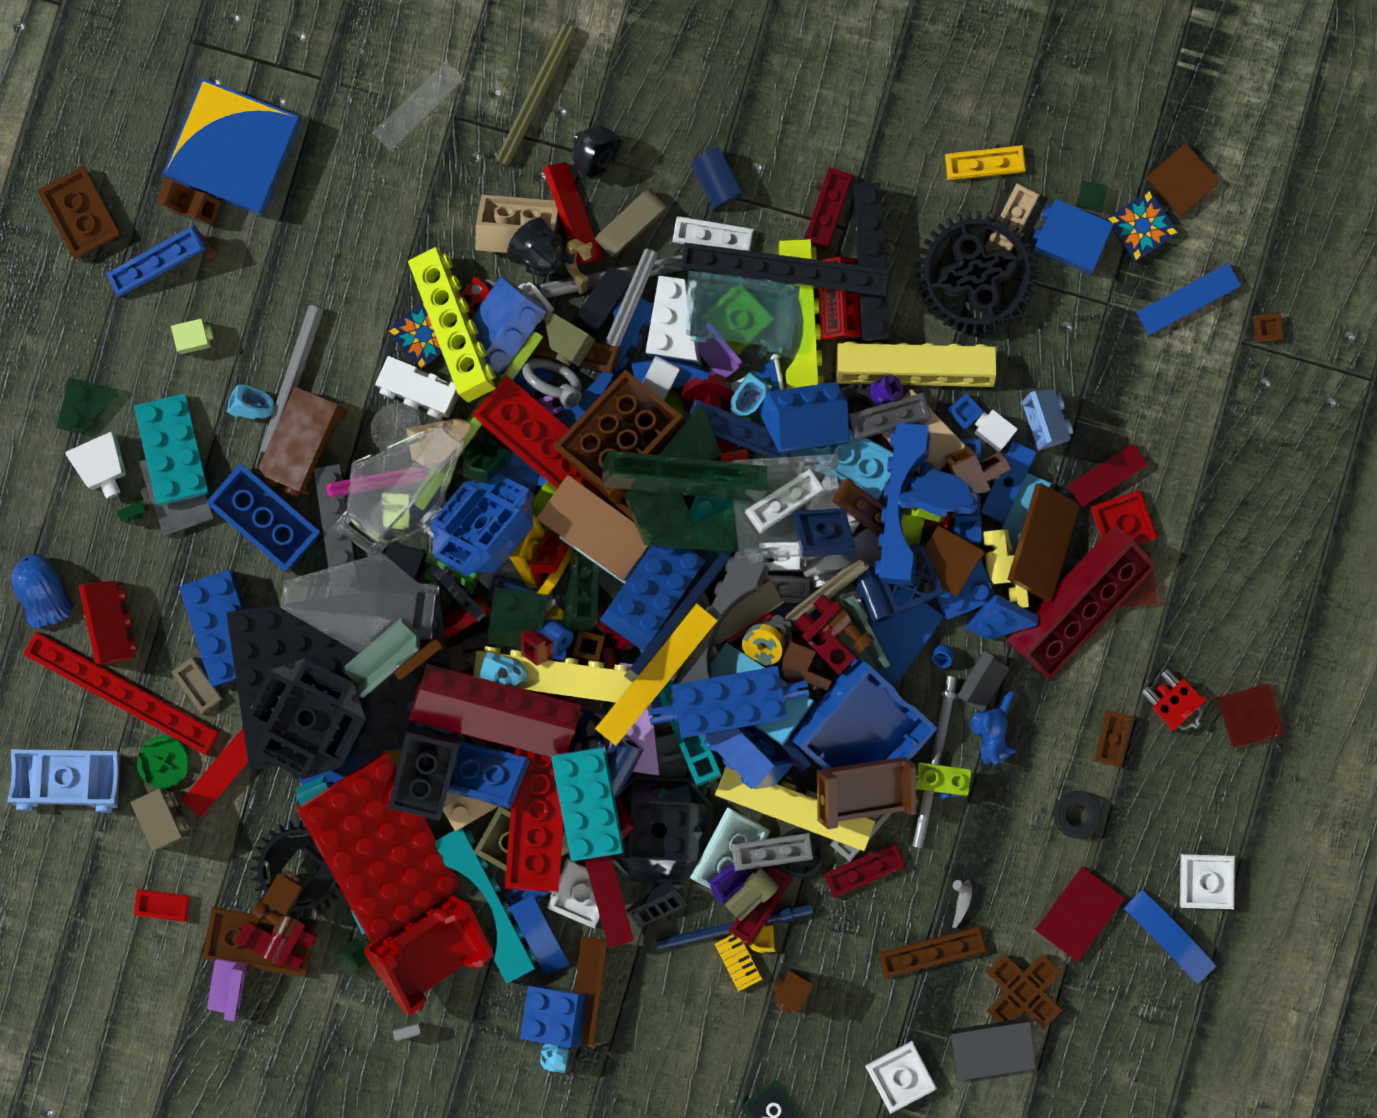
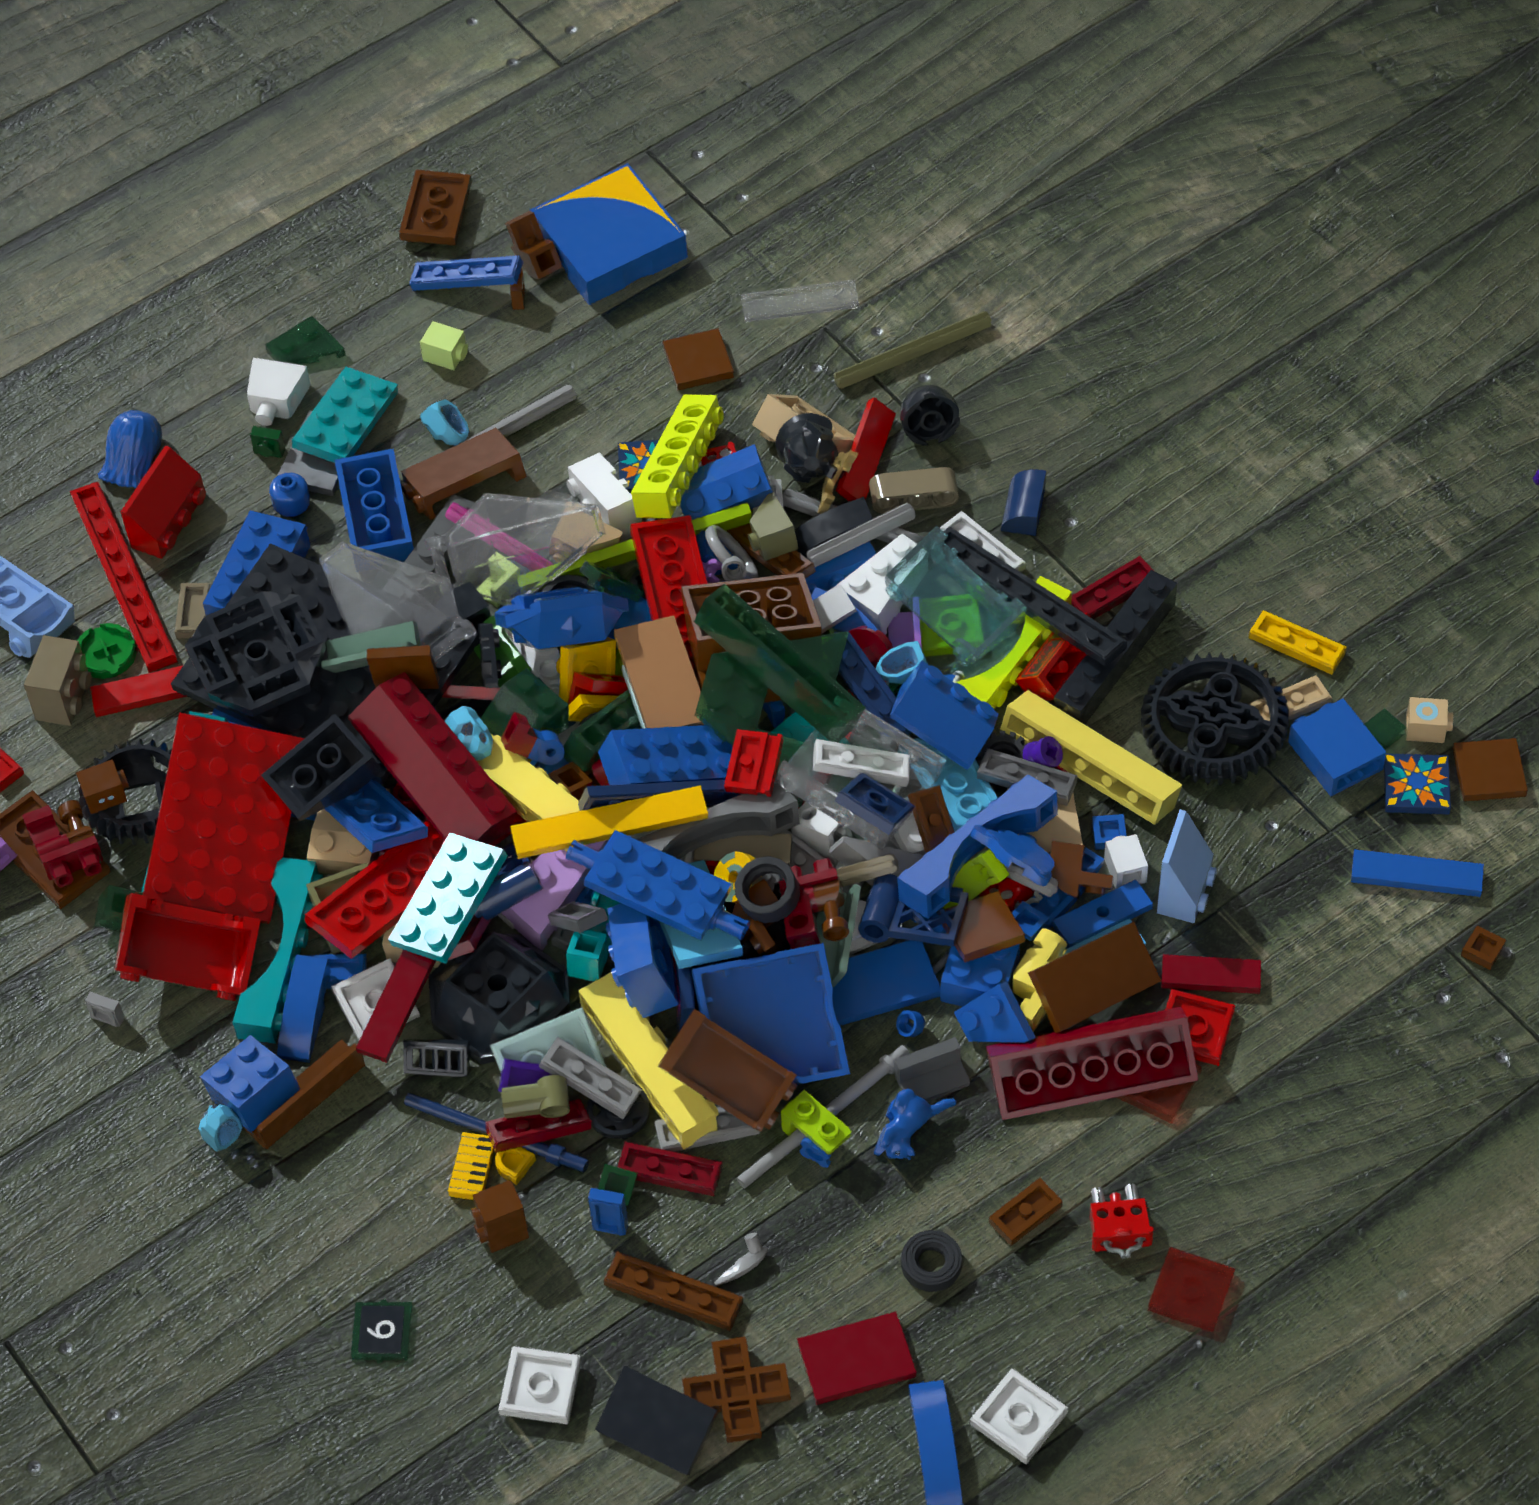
camera: 40 degrees right, 30 degrees down
none -> blue head [269,473,310,517]
none -> dark grey tile [548,901,608,933]
none -> blue tile [588,1188,628,1236]
none -> dark green plate [598,1164,638,1206]
none -> reddish brown tile [662,328,734,391]
none -> red plate [724,729,784,797]
none -> black tyre [735,856,800,923]
none -> tan brick [1406,697,1453,743]

